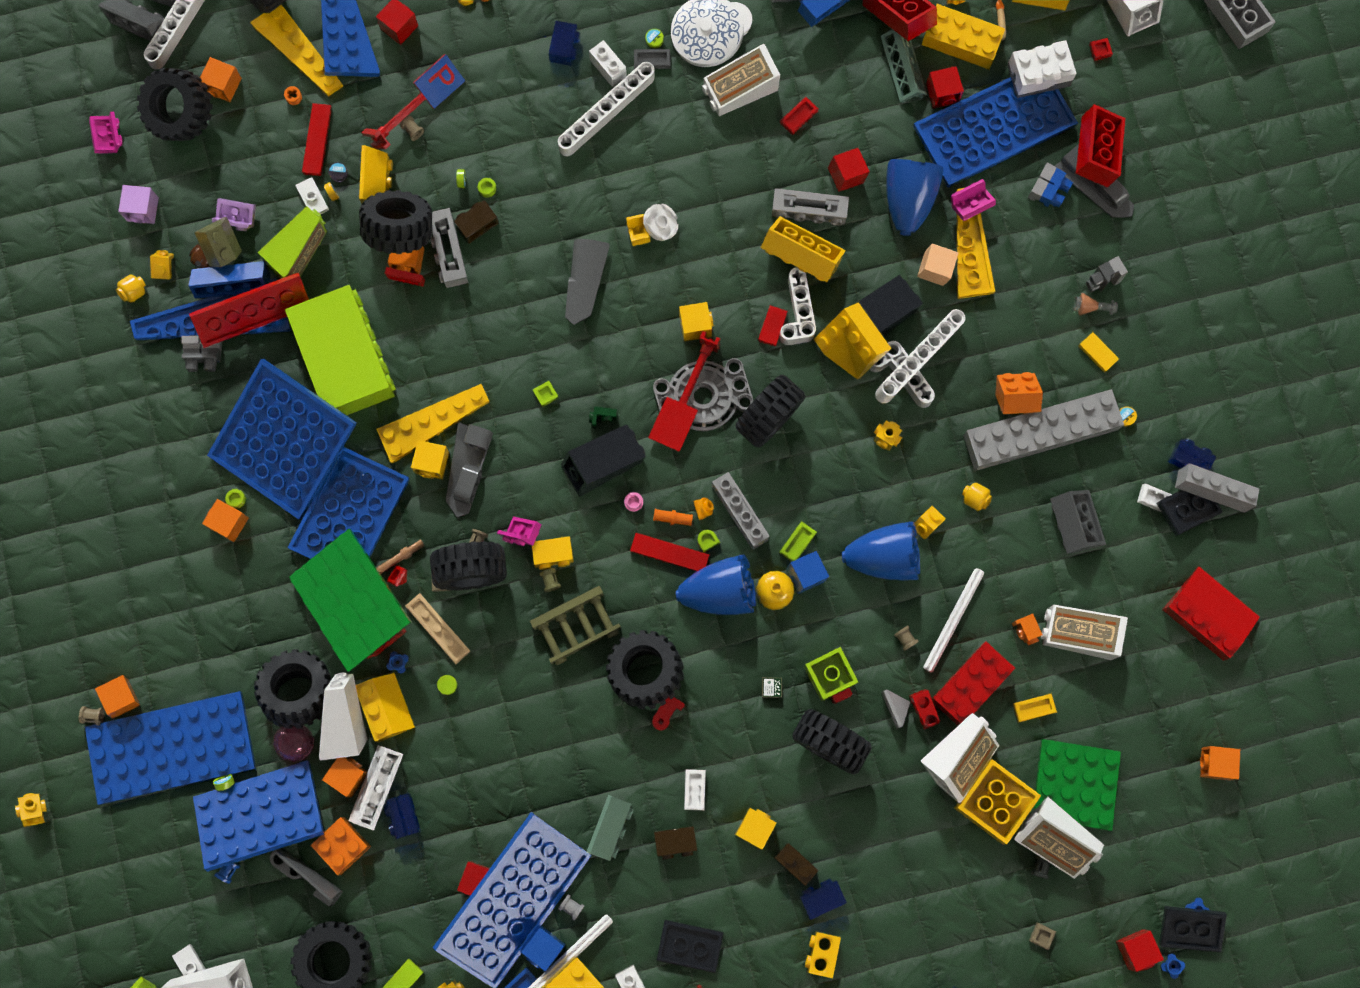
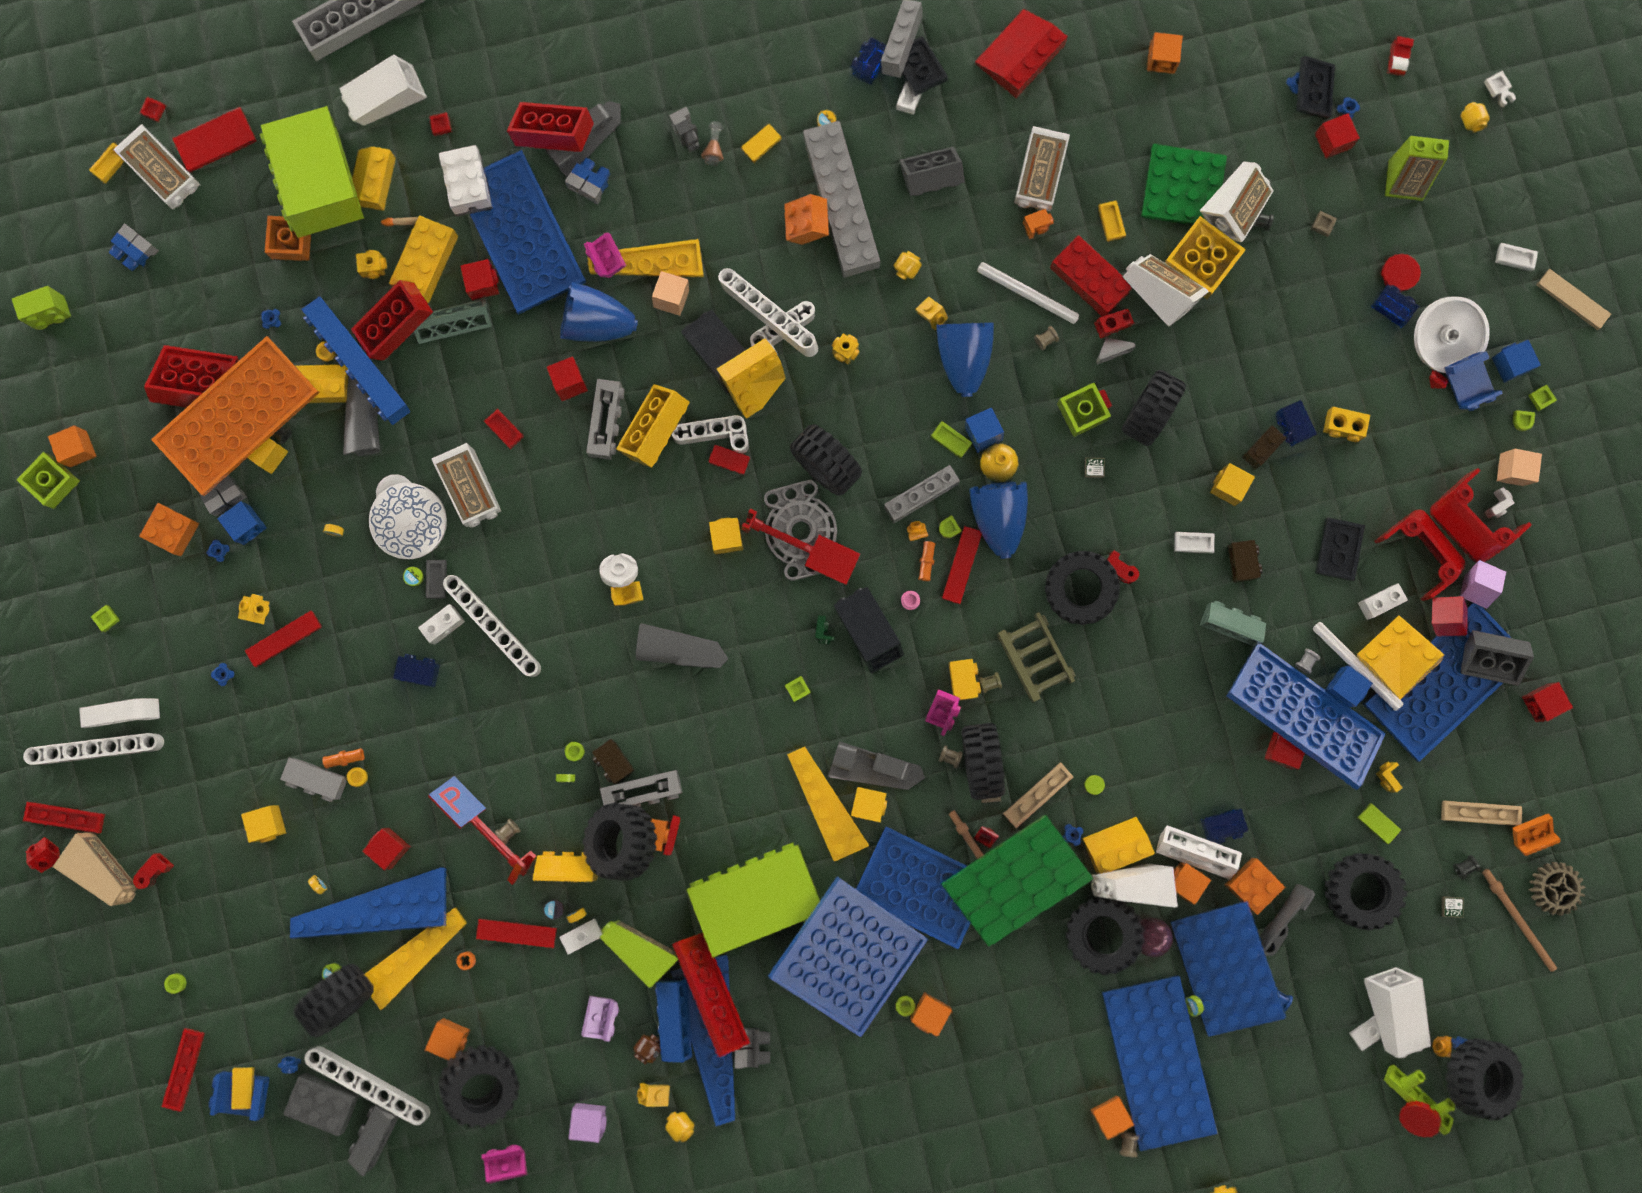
camera: 85 degrees left, 5 degrees up
olive slope [194,217,242,267] -> none

